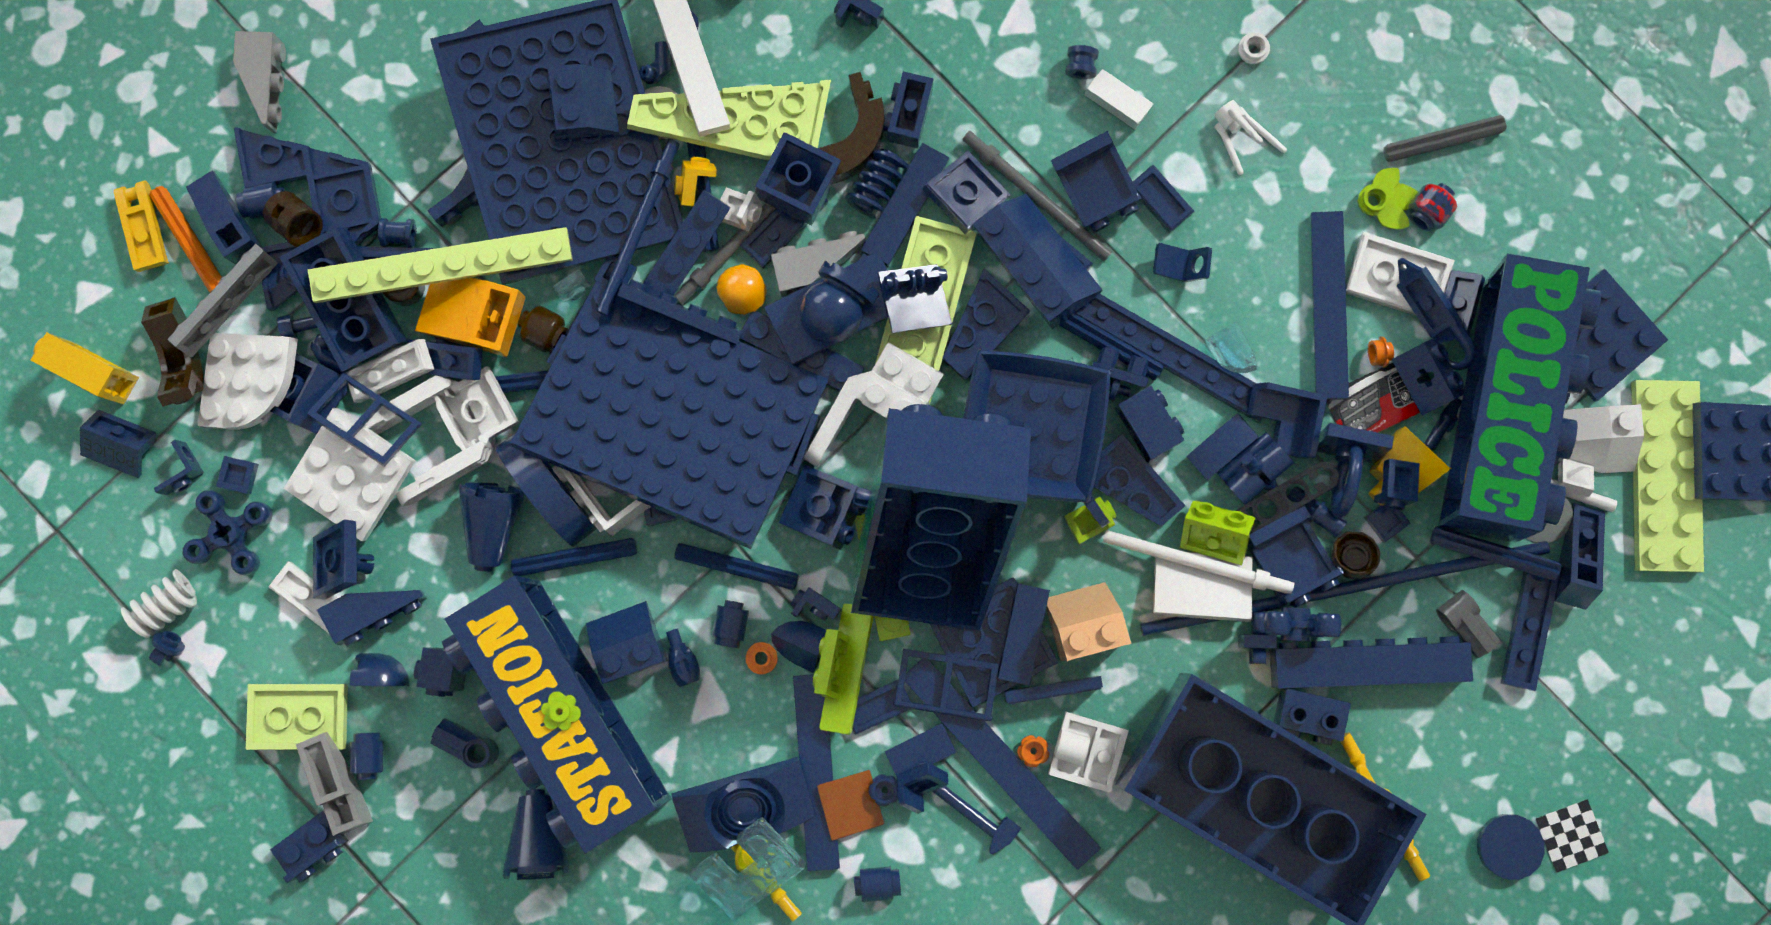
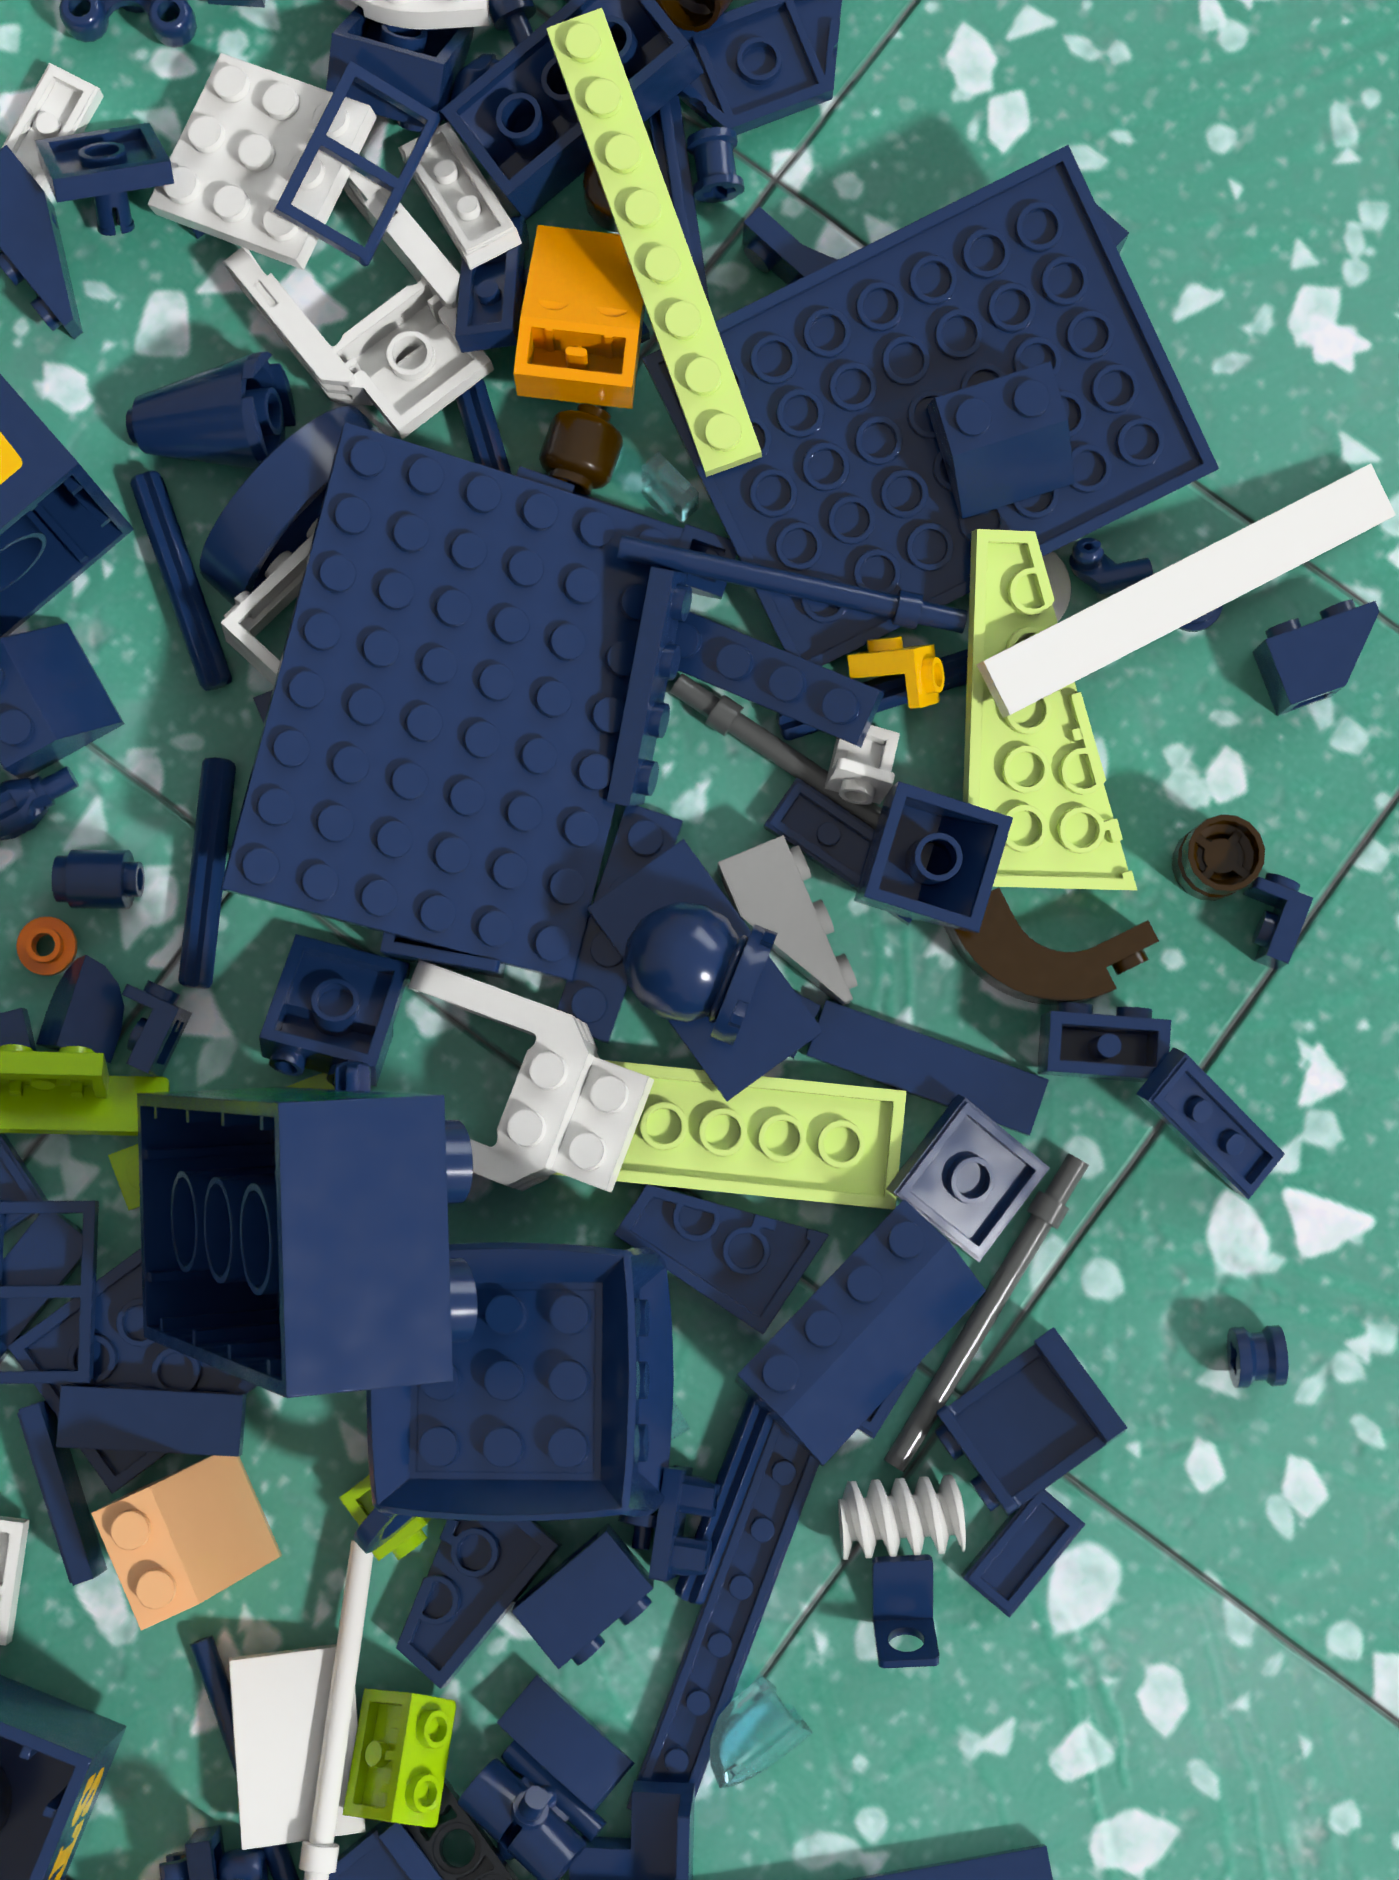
camera: 75 degrees right, 0 degrees up
light orange hair [716,264,767,315] -> none
dark blue piece [845,149,910,219] -> none
hinge [878,264,952,333] -> none
white slope [1084,69,1153,130] -> none
white plant [1214,100,1287,175] -> none
white plate [1238,33,1270,64] -> none
none -> white piece [838,1475,966,1560]
none -> dark blue tile [1136,1047,1285,1200]
none -> dark brown wheel [1172,814,1265,901]

